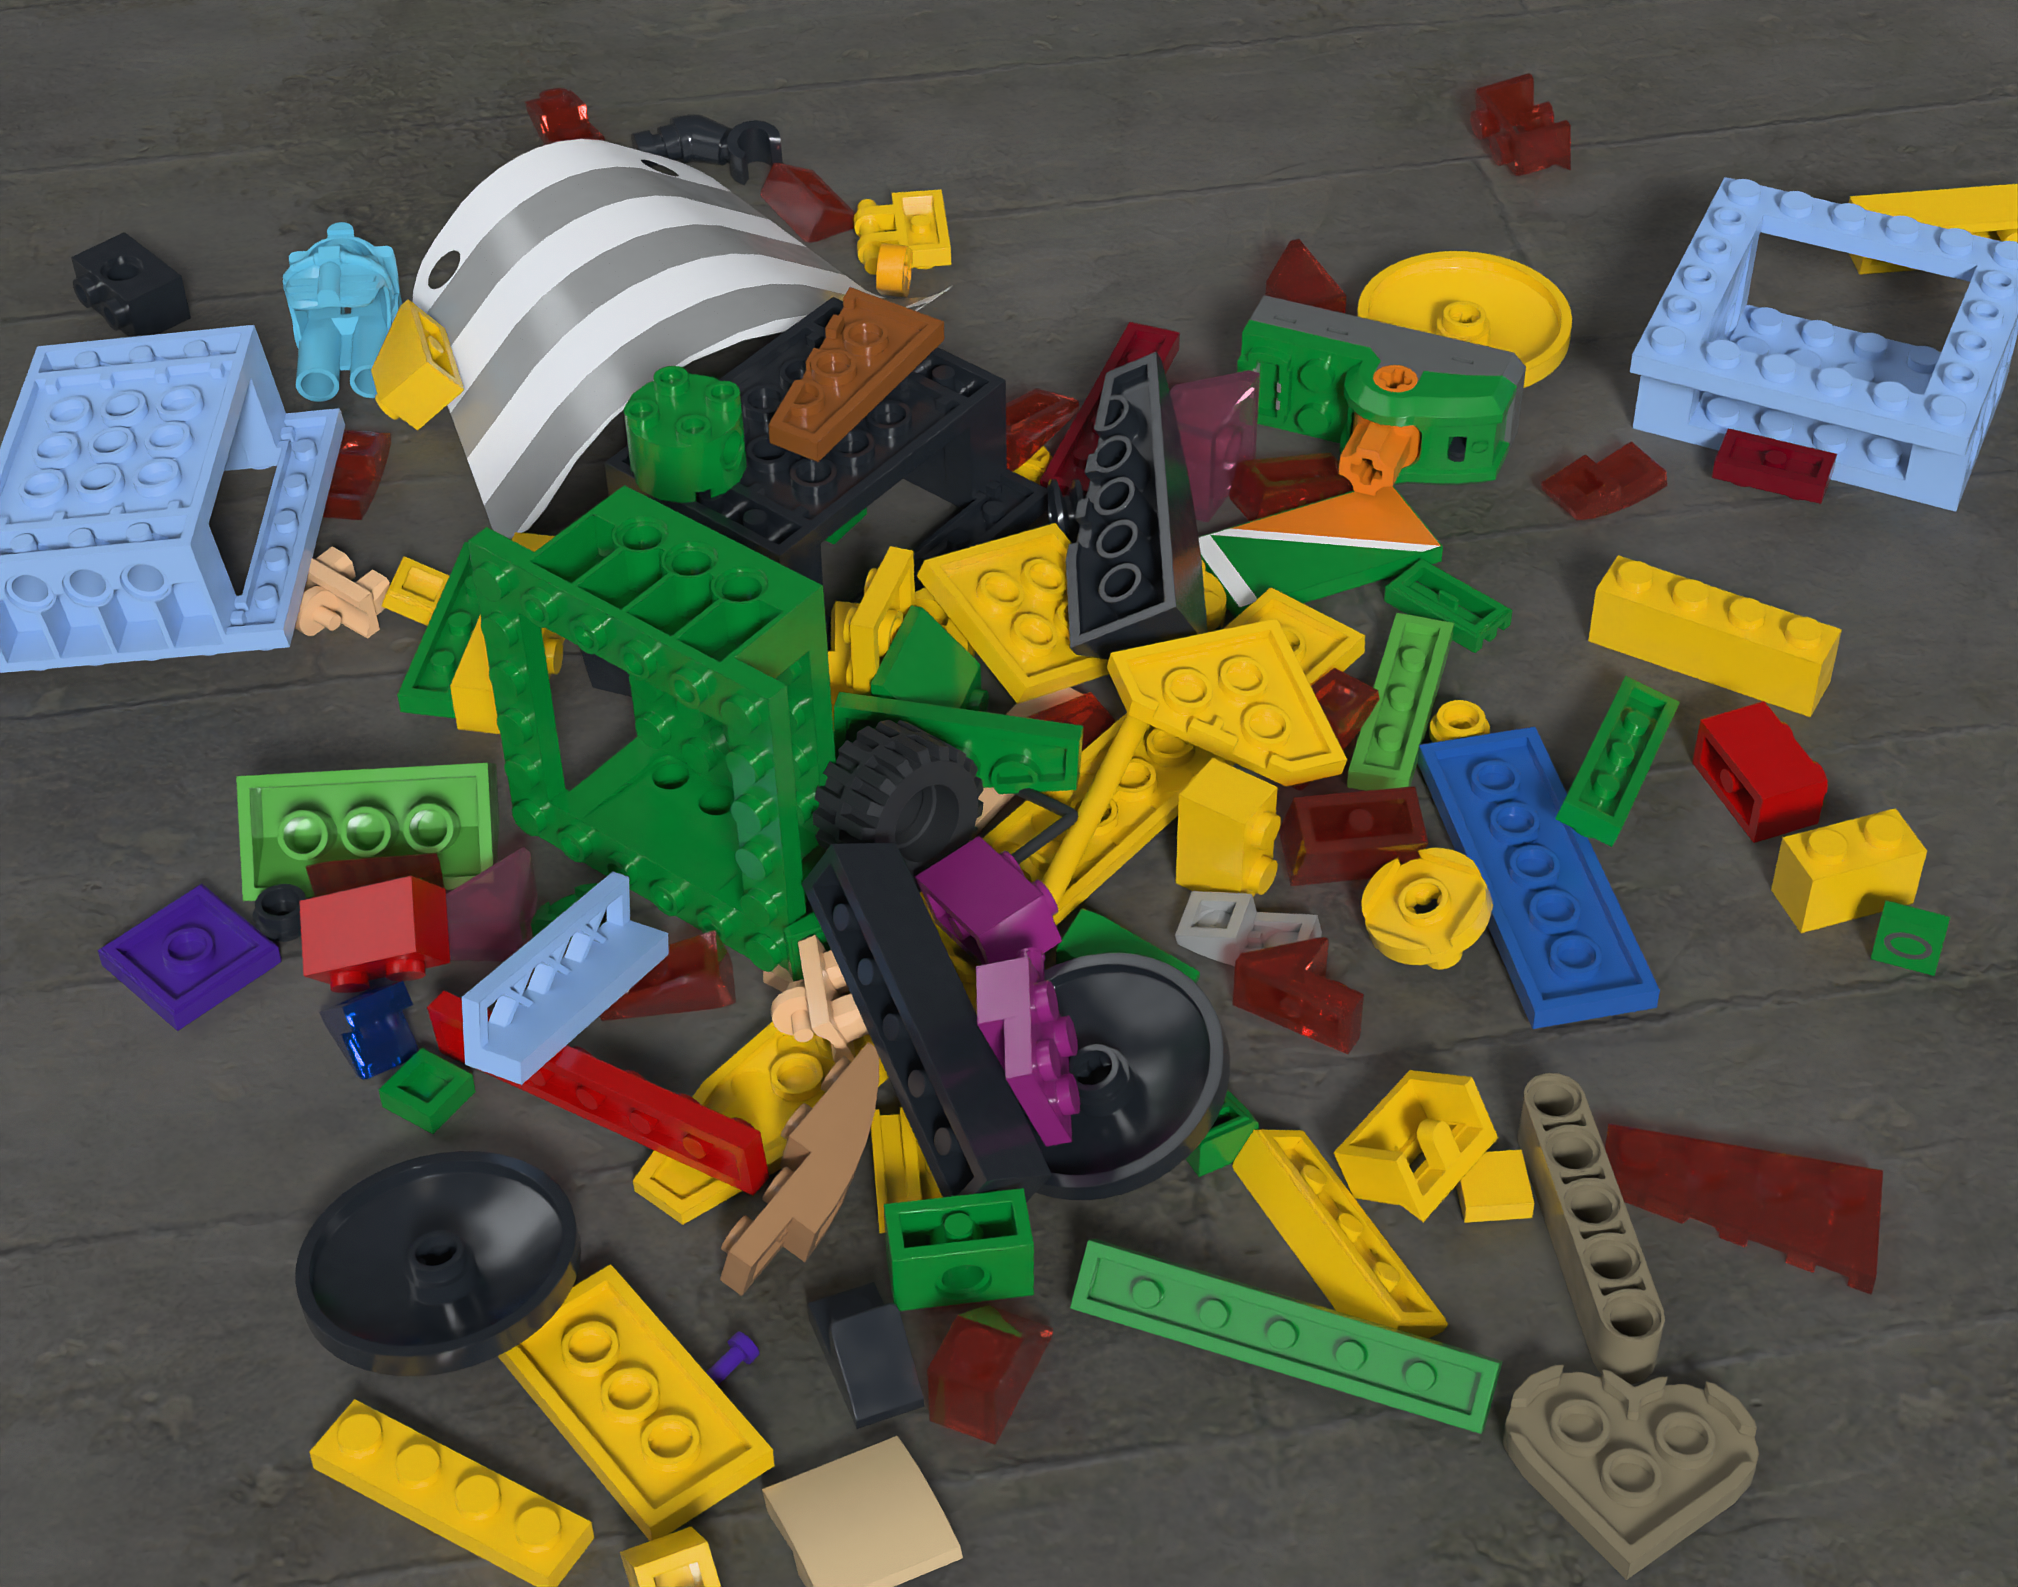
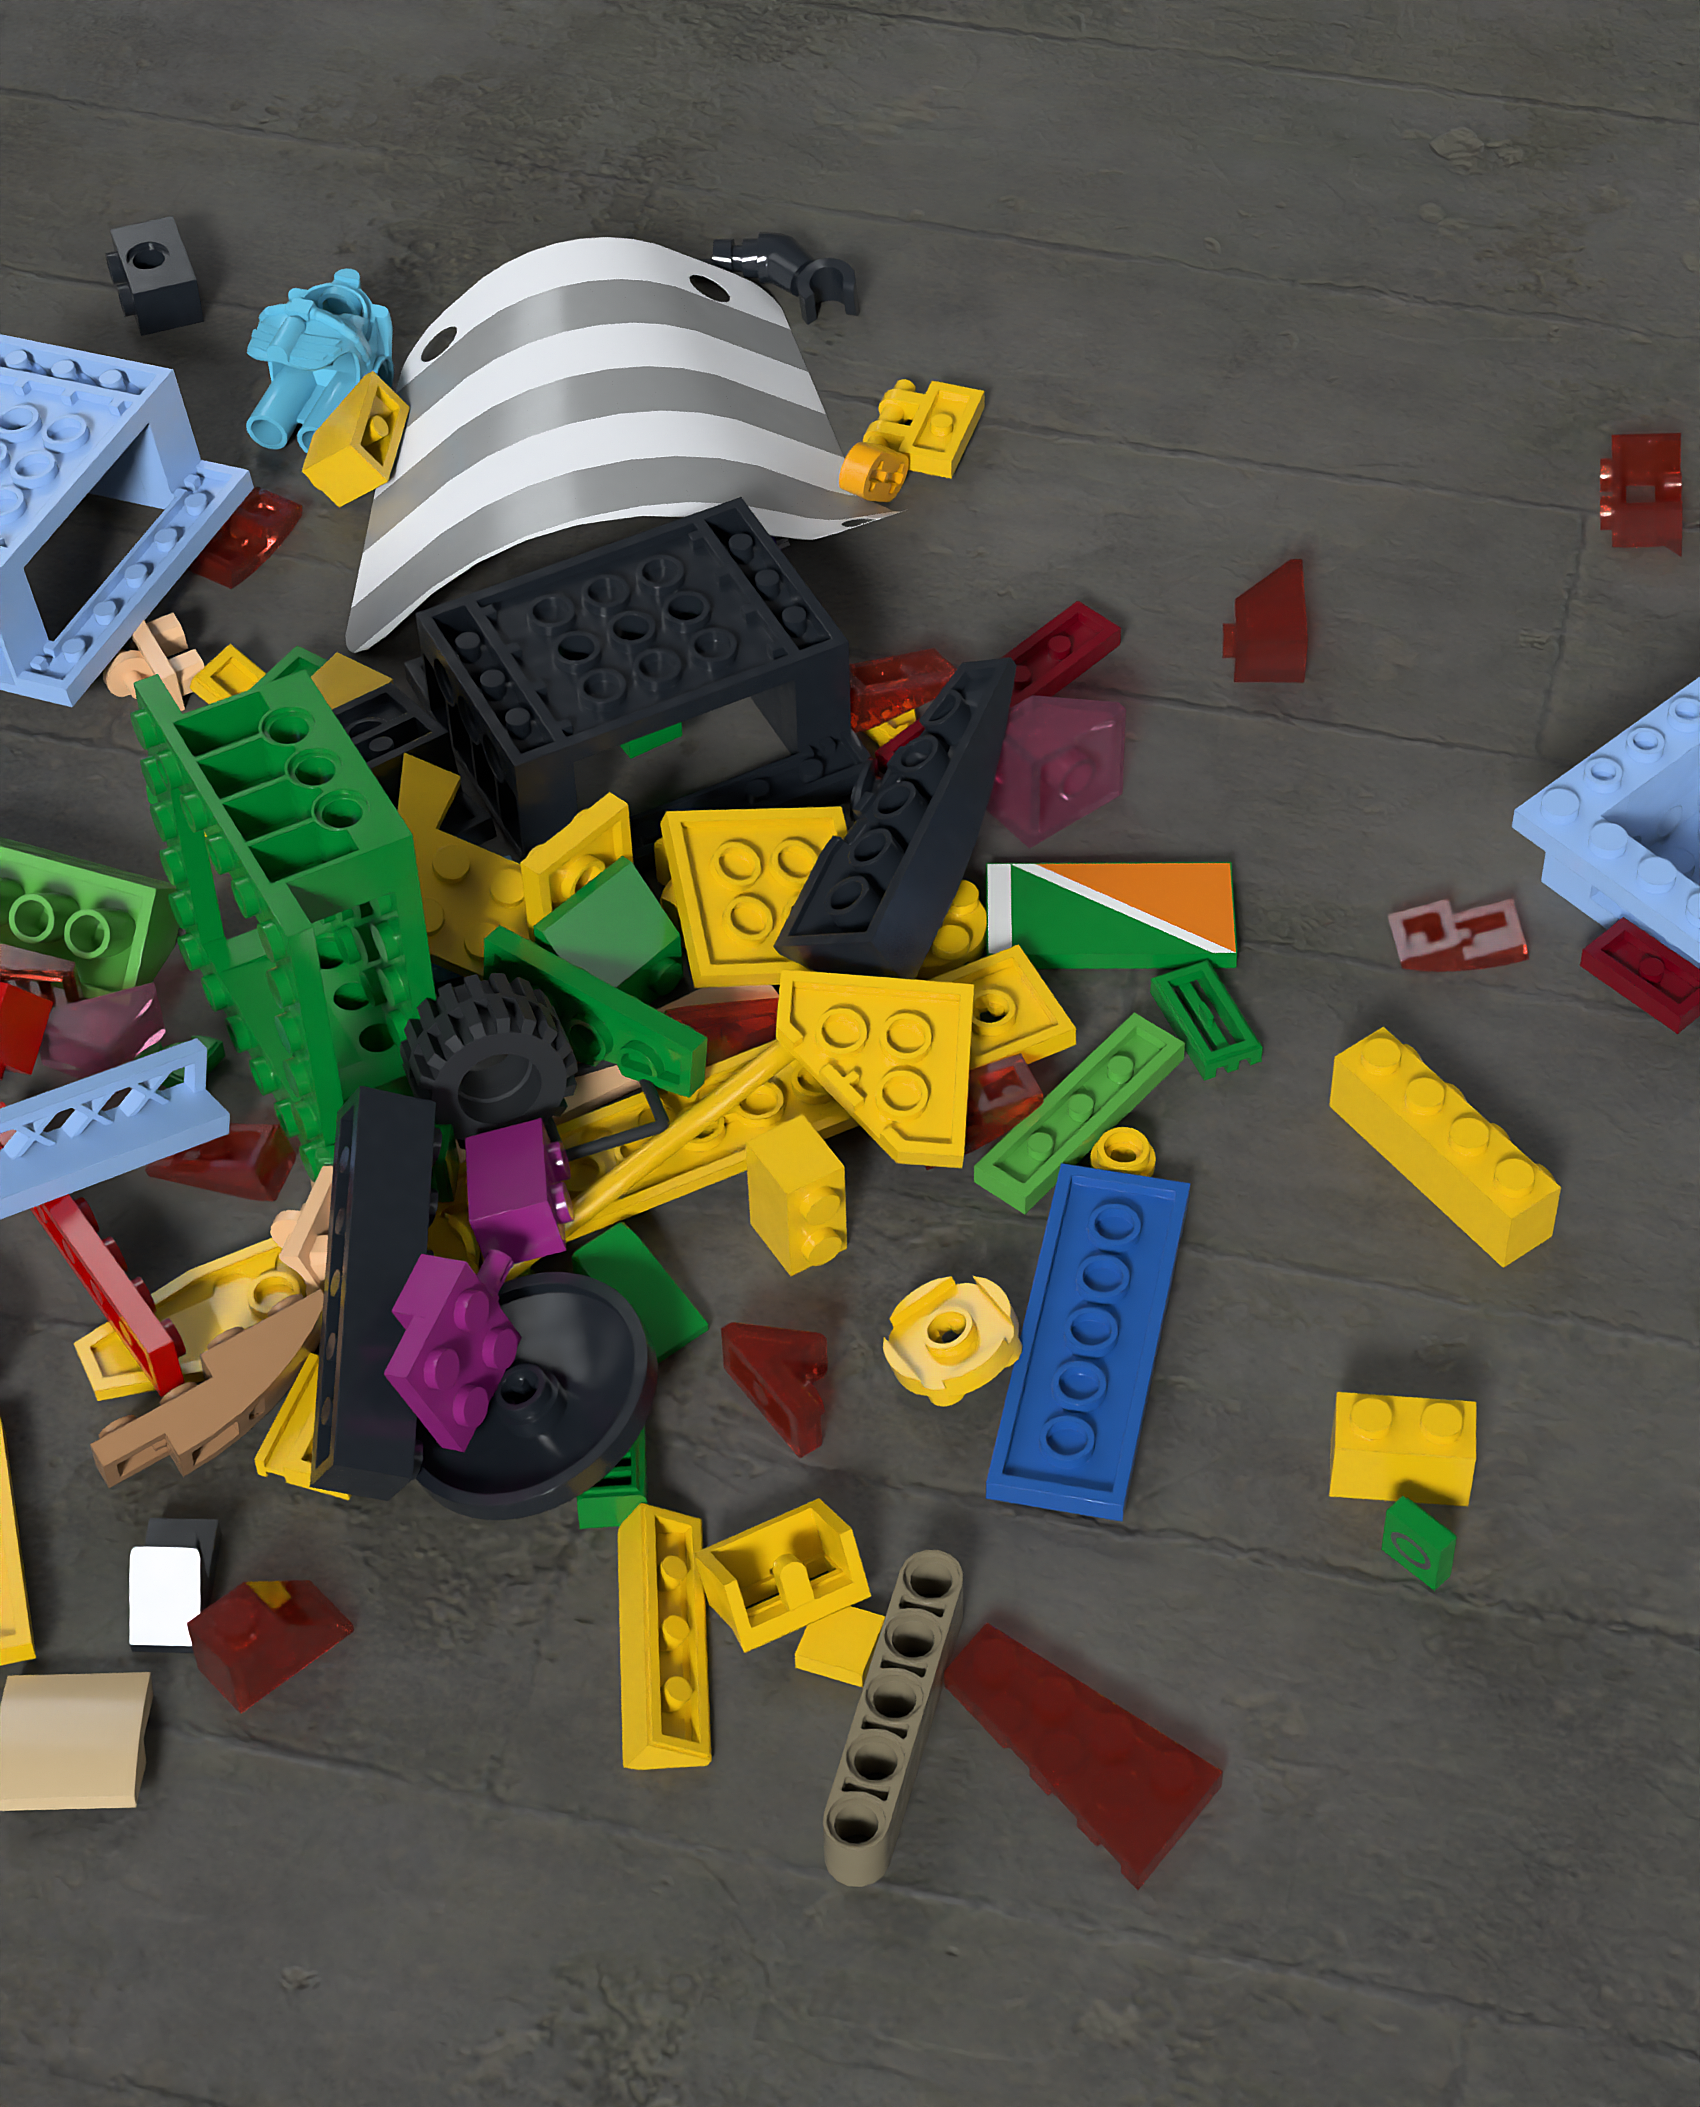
camera: 25 degrees right, 5 degrees up
clear red slope [525,88,605,145] -> none
green brick [624,366,747,503] -> none
dark purple piece [706,1331,760,1386] -> none
clear red slope [761,163,855,243] -> none
dark orange wing [768,287,945,462] -> none
green brick [884,1188,1034,1311] -> none
green plate [1070,1239,1503,1434] -> none
light grey slope [1175,891,1322,978] -> none
clear red slope [1229,453,1354,521] -> none
green piece [1236,295,1526,496] -> none
clear red brick [1279,786,1428,886] -> none
yellow dish [1357,251,1572,388] -> none
dark tan plate [1503,1365,1759,1580] -> none
green plate [1555,676,1680,847] -> none
red brick [1692,701,1828,843] -> none

